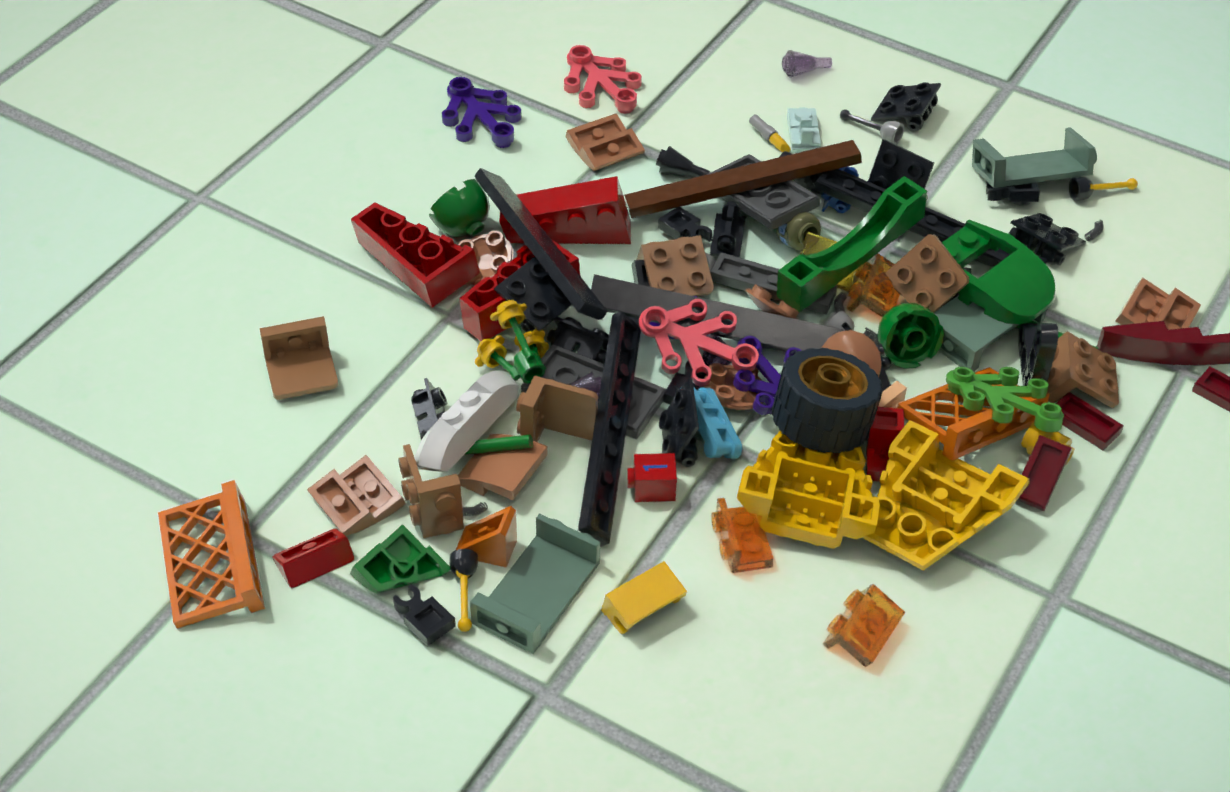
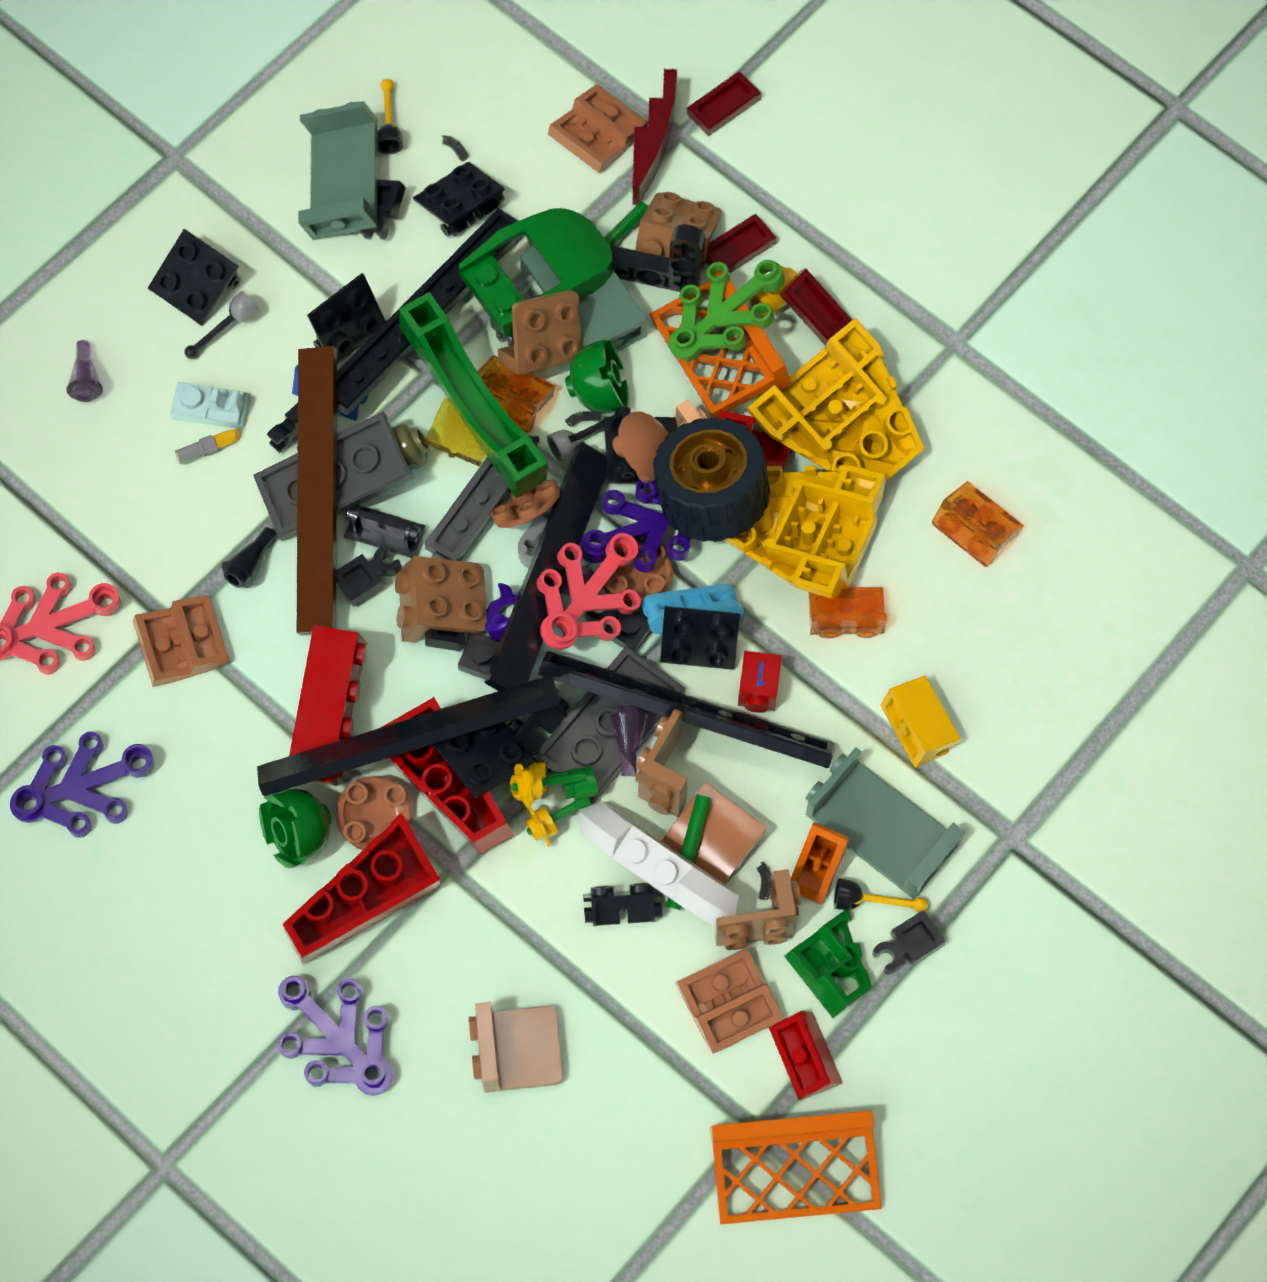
camera: 80 degrees left, 20 degrees up
none -> plant [278,976,394,1096]

